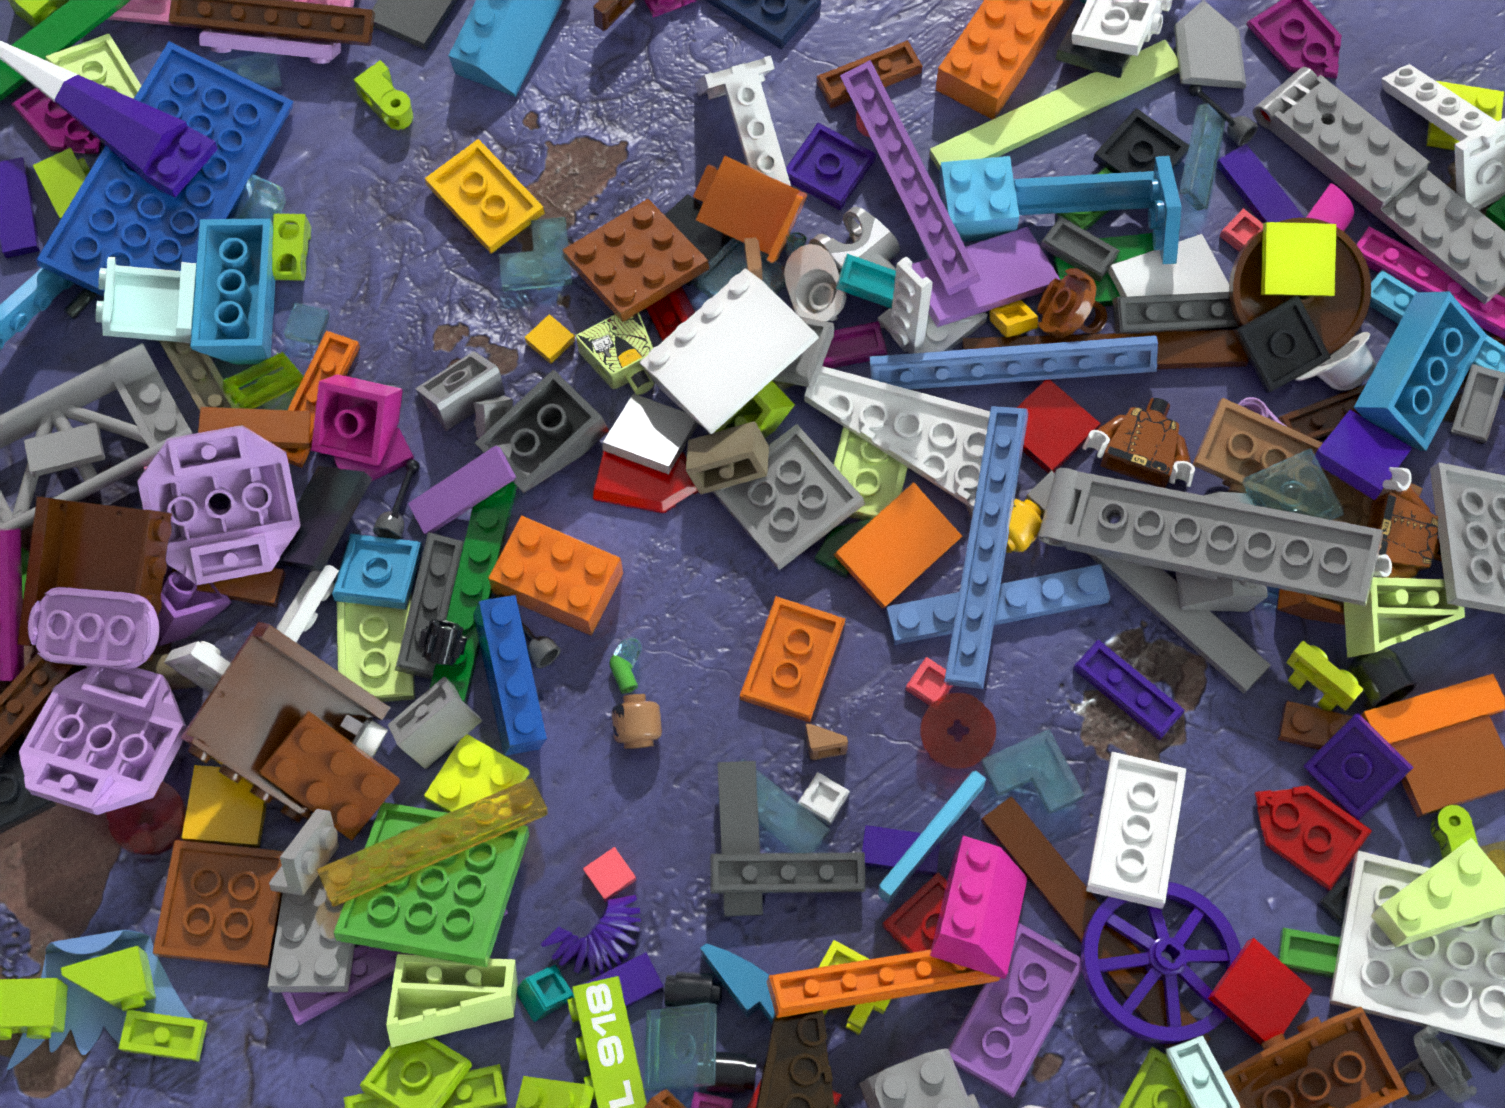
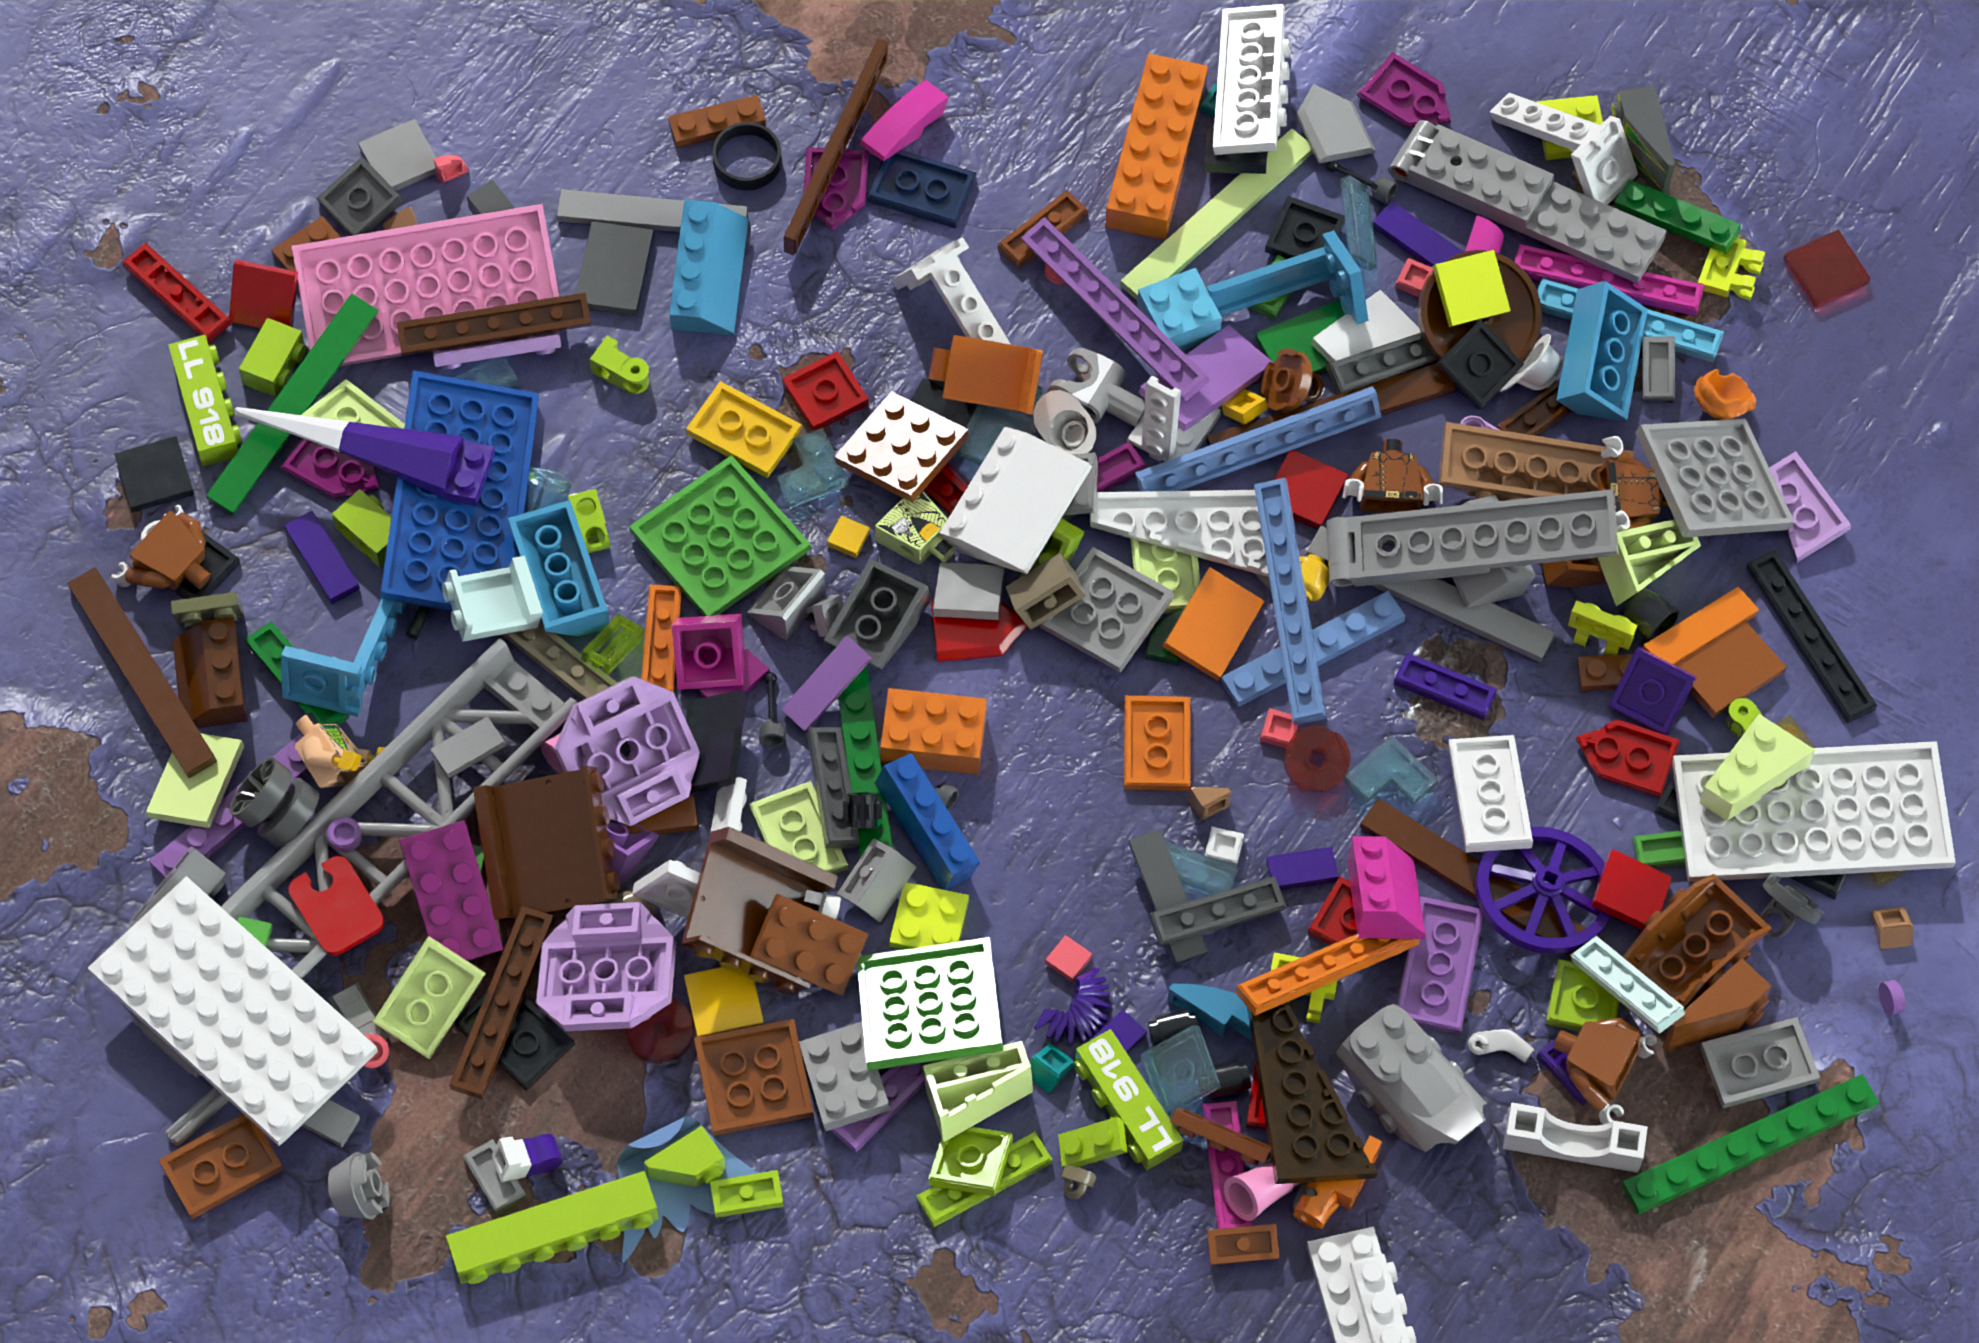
camera: 20 degrees left, 5 degrees down
lavender tile [28,587,159,669] -> none
dark orange tile [198,407,311,449] -> none
light grey bracket [269,809,339,896] -> none
clear light blue tile [283,302,330,346] -> none
clear yellow plate [317,778,548,907] -> none
dark azure tile [332,534,423,610] -> none
arm [609,637,642,694] -> none
medium nougat head [611,694,662,749] -> none
medium nougat tile [744,237,762,280] -> none
dark purple tile [786,122,876,211] -> none
teal tile [836,253,896,309] -> none
medium azure tile [878,770,986,904] -> none
dark grey tile [1041,216,1120,282] -> none
clear light blue tile [1242,448,1344,520] -> none
dark purple tile [1312,410,1412,500] -> none
none -> bright green plate [629,455,811,616]
none -> red tile [782,351,869,433]

